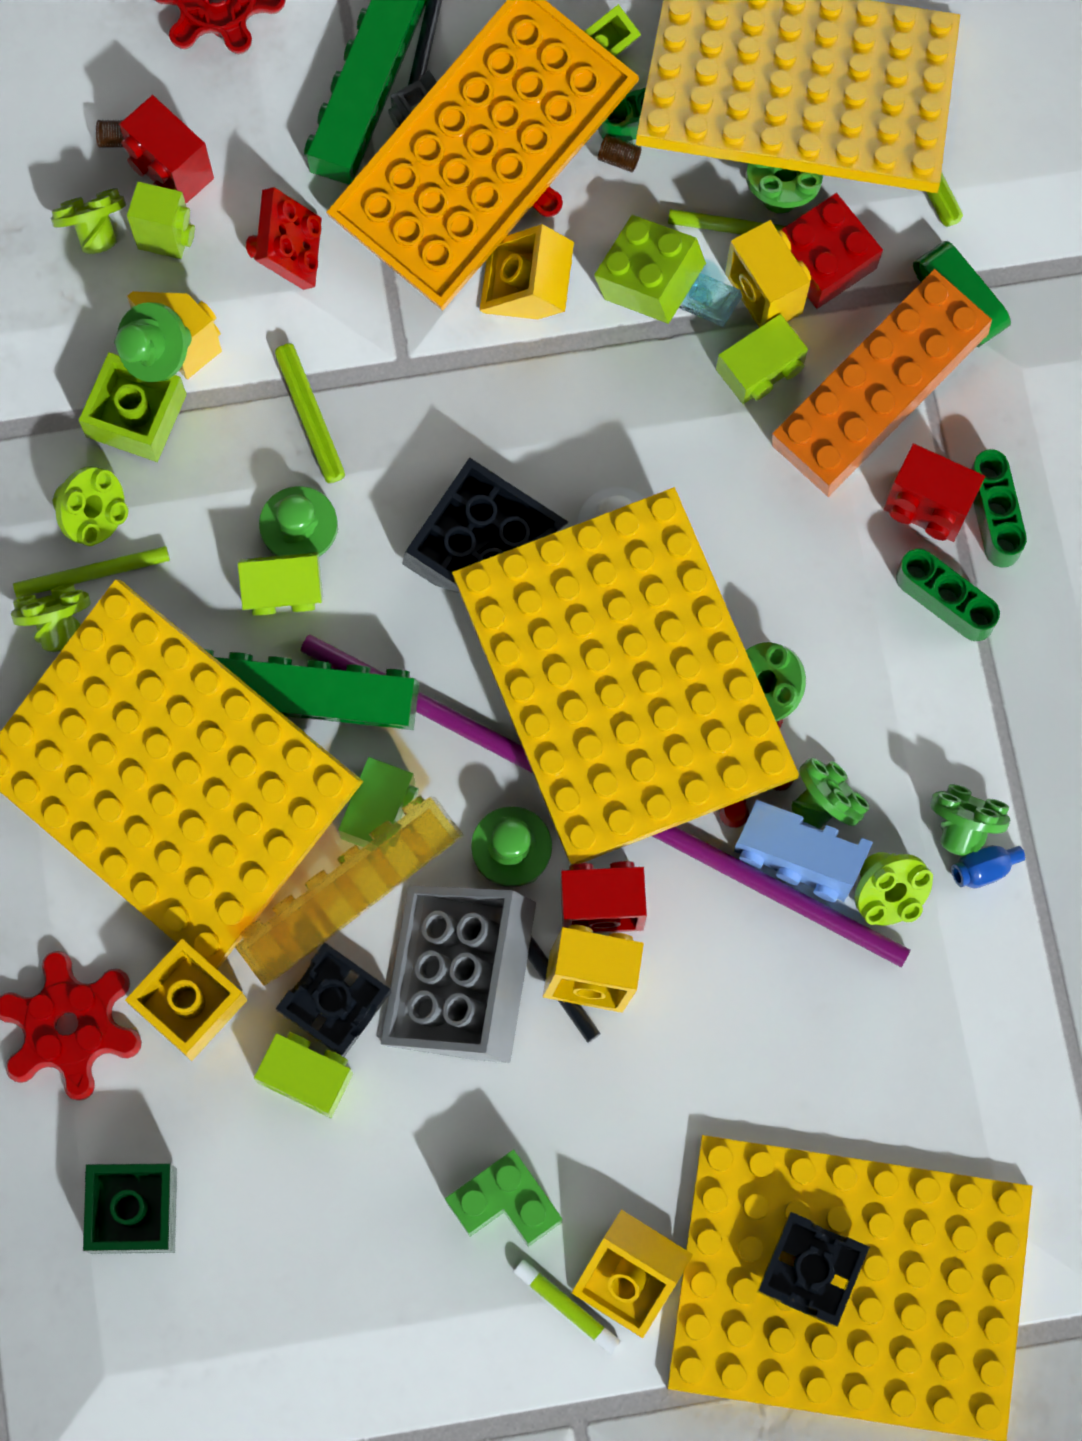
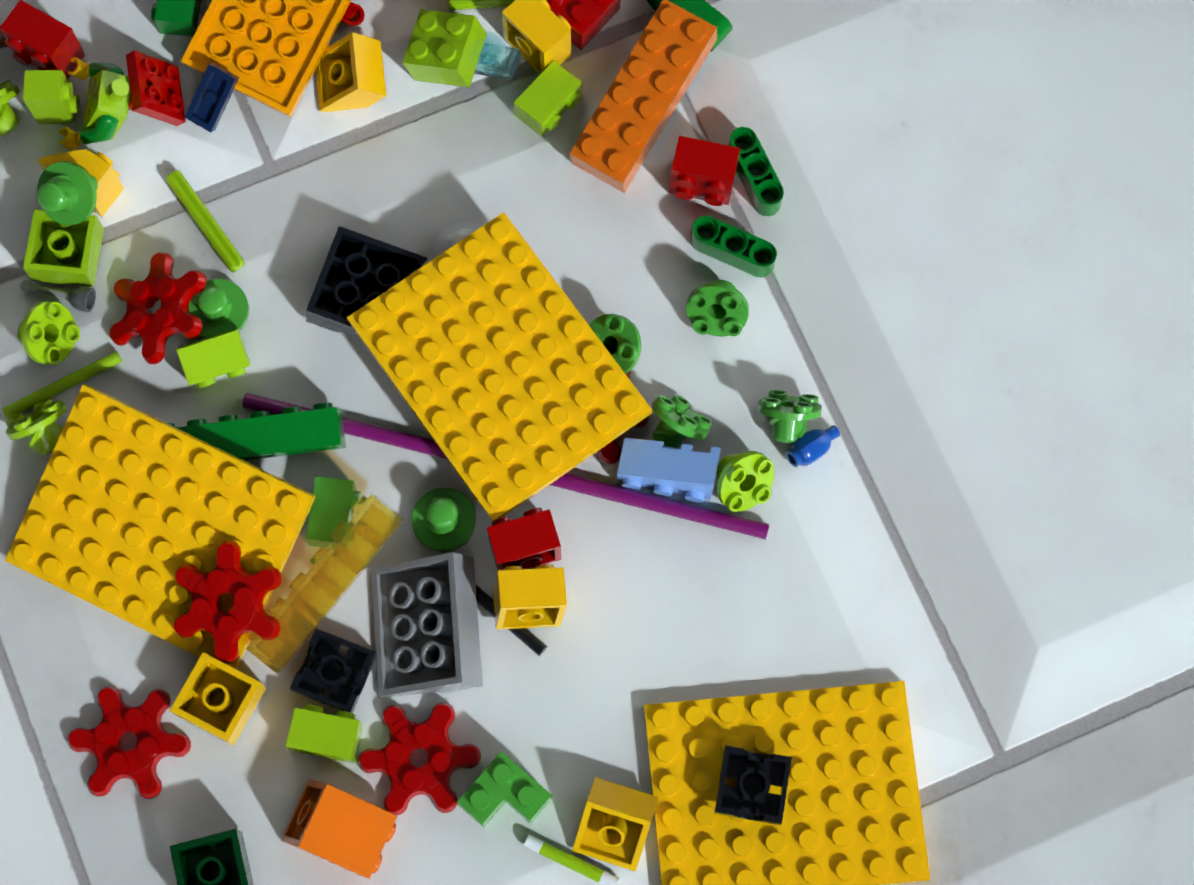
camera: 15 degrees left, 0 degrees up
none -> dark grey hinge [20,280,96,313]
none -> torso [58,57,131,150]
none -> red plate [109,252,207,365]
none -> red plate [174,540,282,664]
none -> dark blue plate [184,62,240,133]
none -> orange slope [281,779,397,879]
none -> red plate [358,702,481,815]
none -> bright green plate [686,280,749,337]

